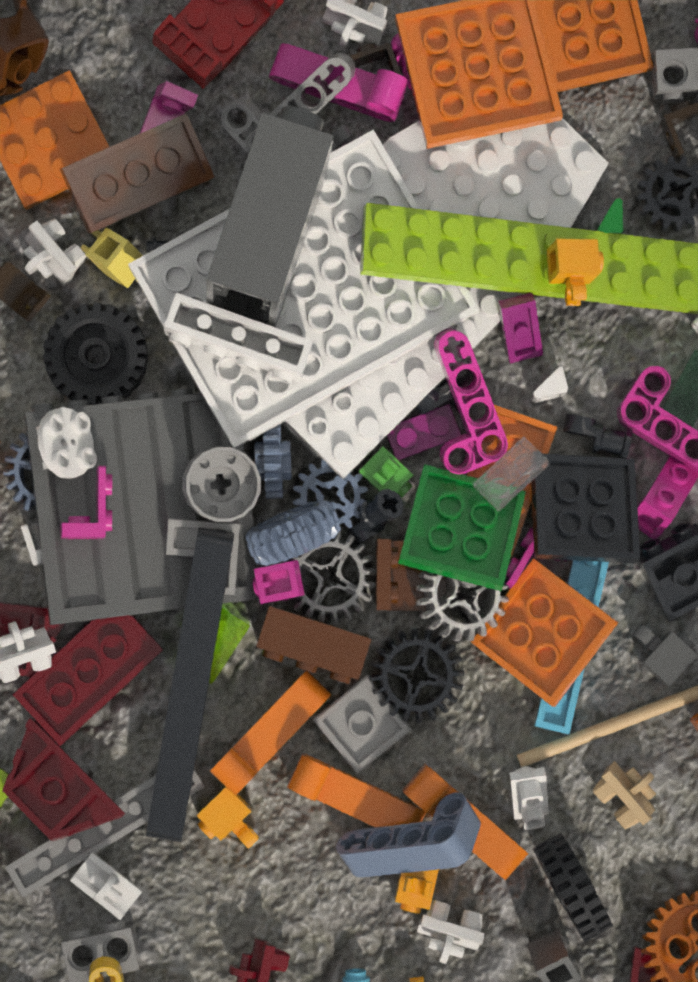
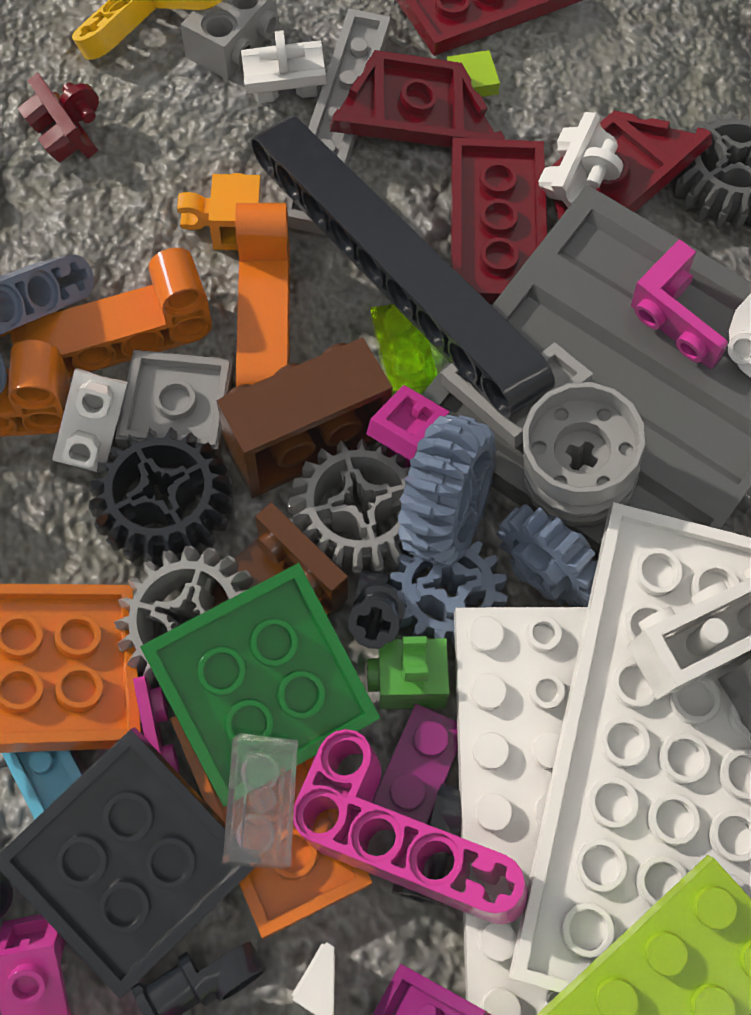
camera: 135 degrees right, 20 degrees down
none -> white hips [52,368,128,472]

